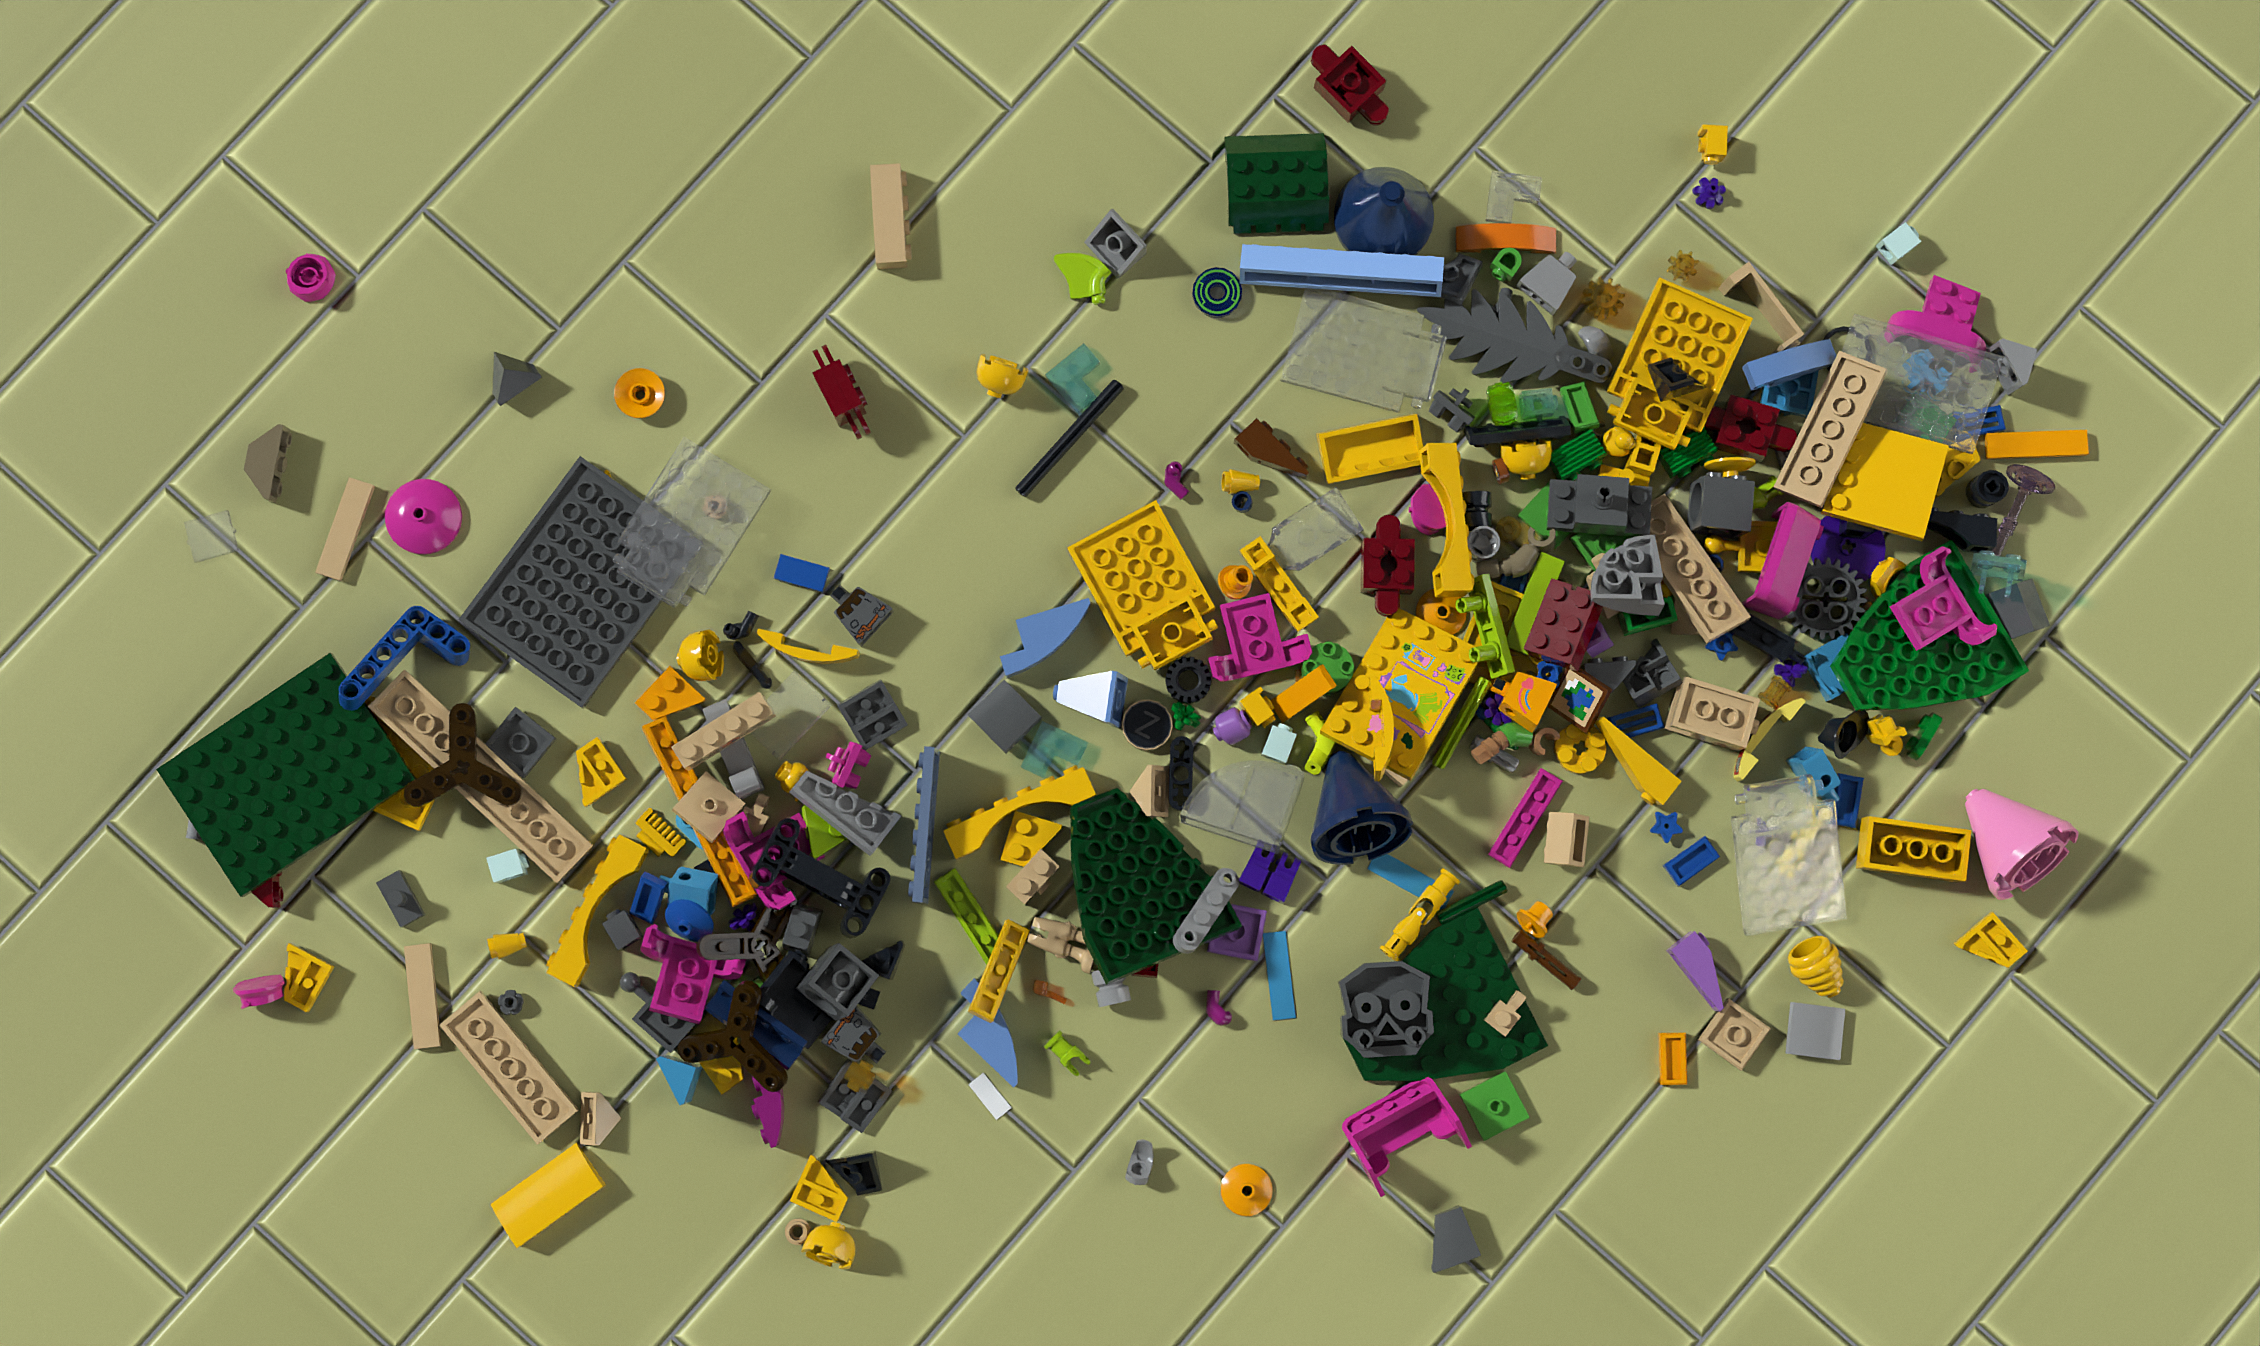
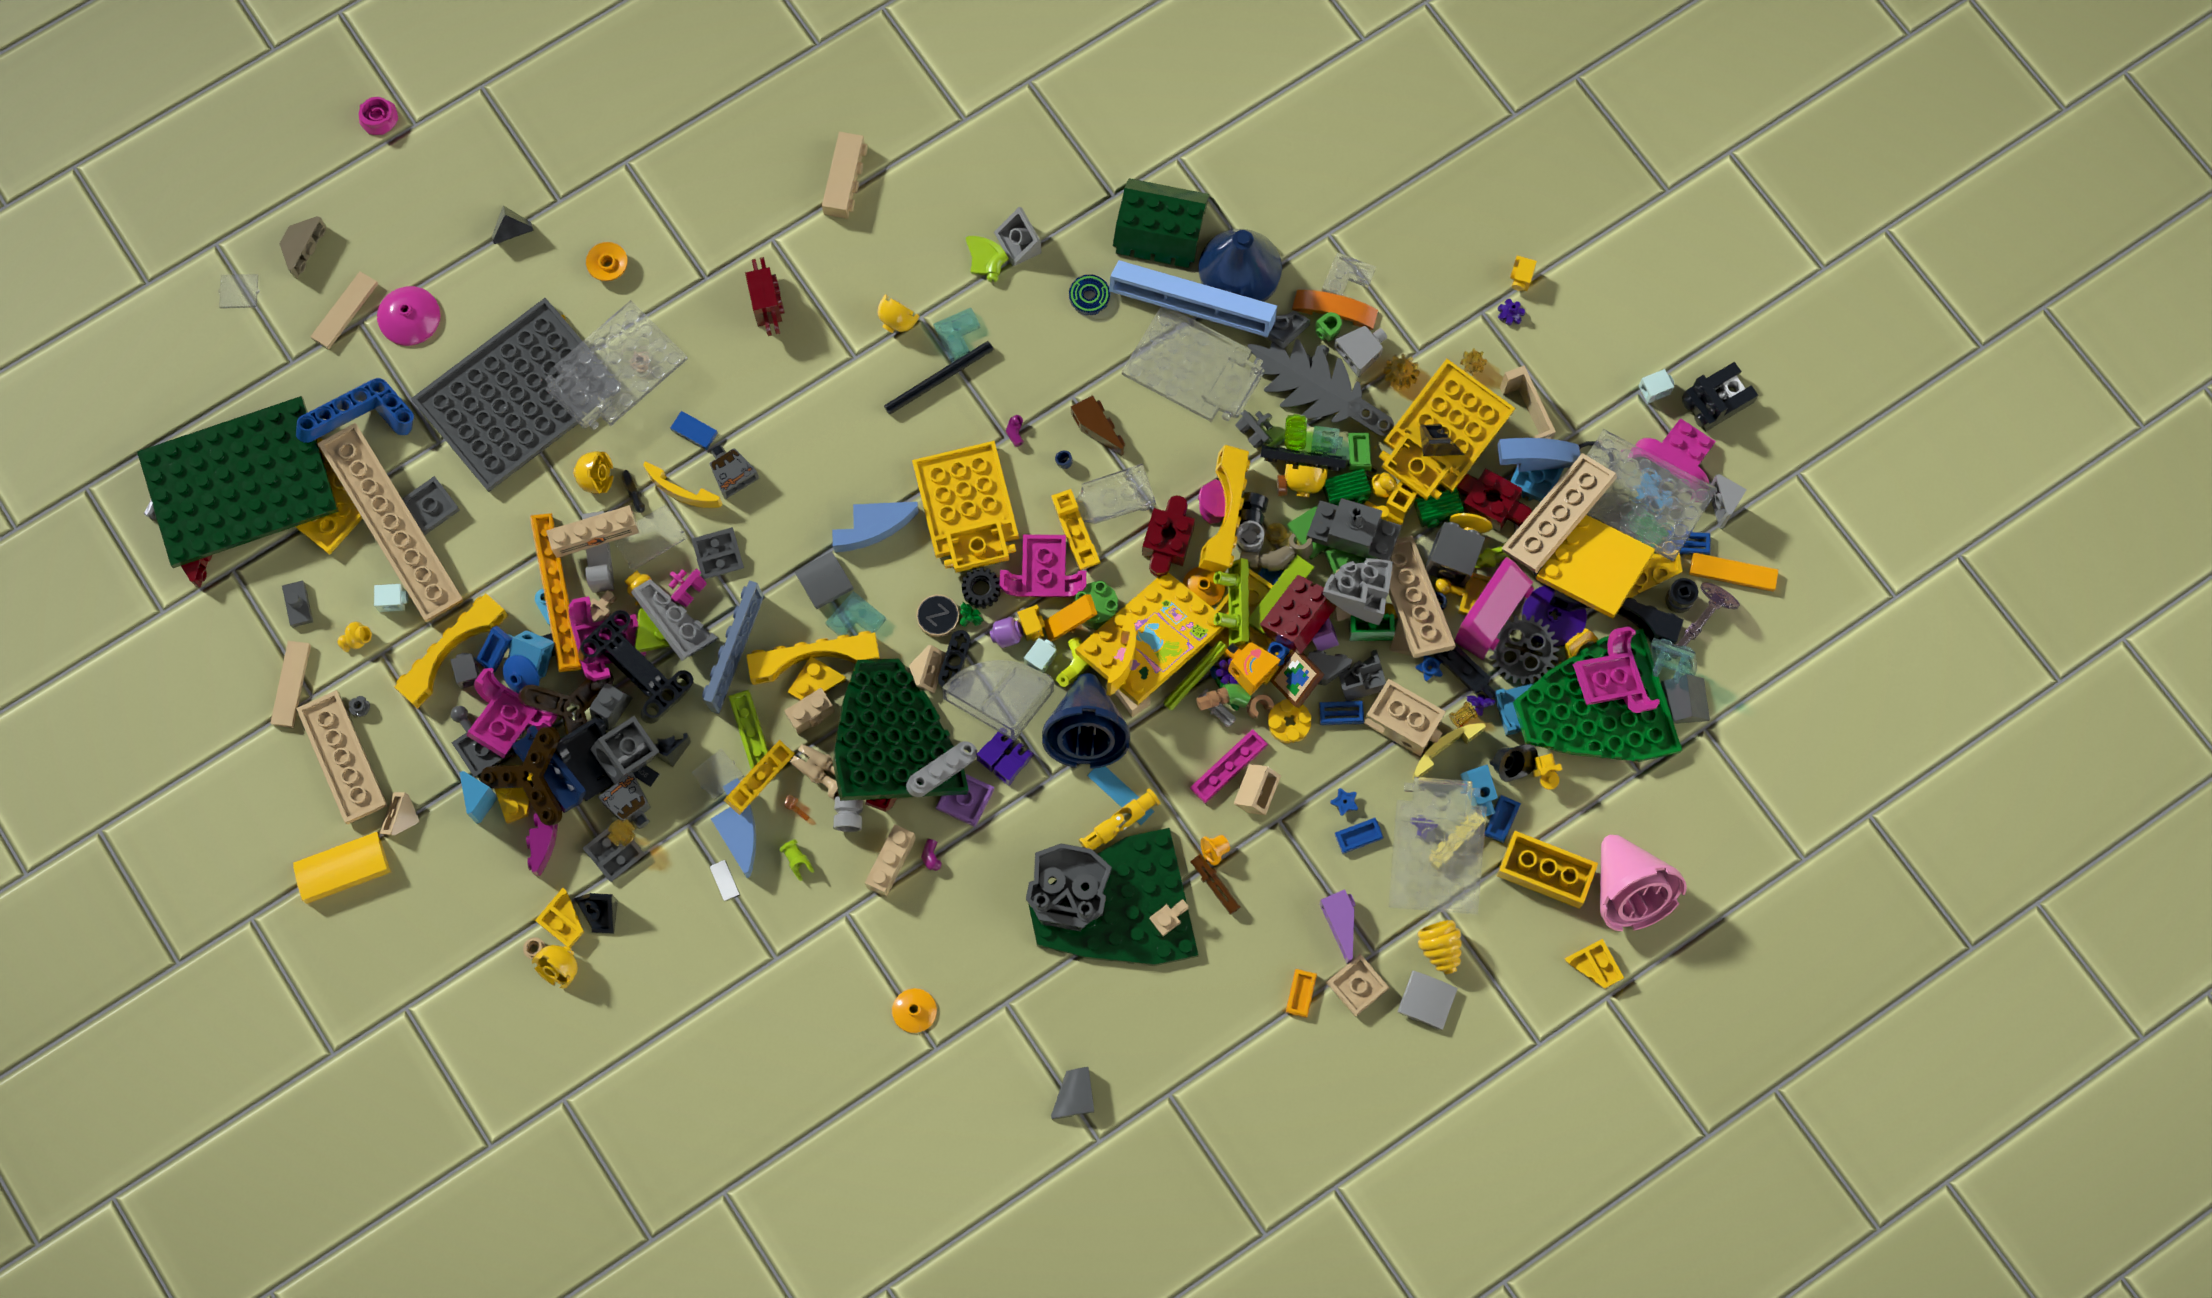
camera: 20 degrees right, 10 degrees down
dark pink hat [233,974,285,1009] -> none
yellow wing [284,943,335,1012] -> none
dark brown piece [404,703,522,807] -> none
yellow cone [487,932,527,959] -> none
yellow wing [576,737,627,807] -> none
light orange wing [635,666,706,721] -> none
yellow piece [636,808,687,857] -> none
tan plate [672,771,746,843] -> none
black arm [723,611,759,640] -> none
dark purple plant [728,903,757,932] -> none
slope [1053,671,1128,728] -> none
light grey hair [1125,1139,1154,1185] -> none
light orange piece [1218,565,1253,600] -> none
yellow cone [1221,469,1260,494] -> none
dark azure sticker [1263,931,1296,1020] -> none
dark red brick [1311,44,1389,126] -> none
yellow slope [1316,413,1423,484] -> none
dark pink windscreen [1342,1077,1472,1197] -> none
dark green axle [1436,880,1508,924] -> none
bright green plate [1459,1071,1530,1141] -> none
light grey hair [1578,326,1614,366] -> none
yellow slope [1595,717,1682,806] -> none
green plate [1905,712,1942,761] -> none
none -> yellow animal [337,621,372,652]
none -> clear piece [692,749,744,800]
none -> tan brick [865,824,916,897]
none -> black brick [1682,362,1759,432]

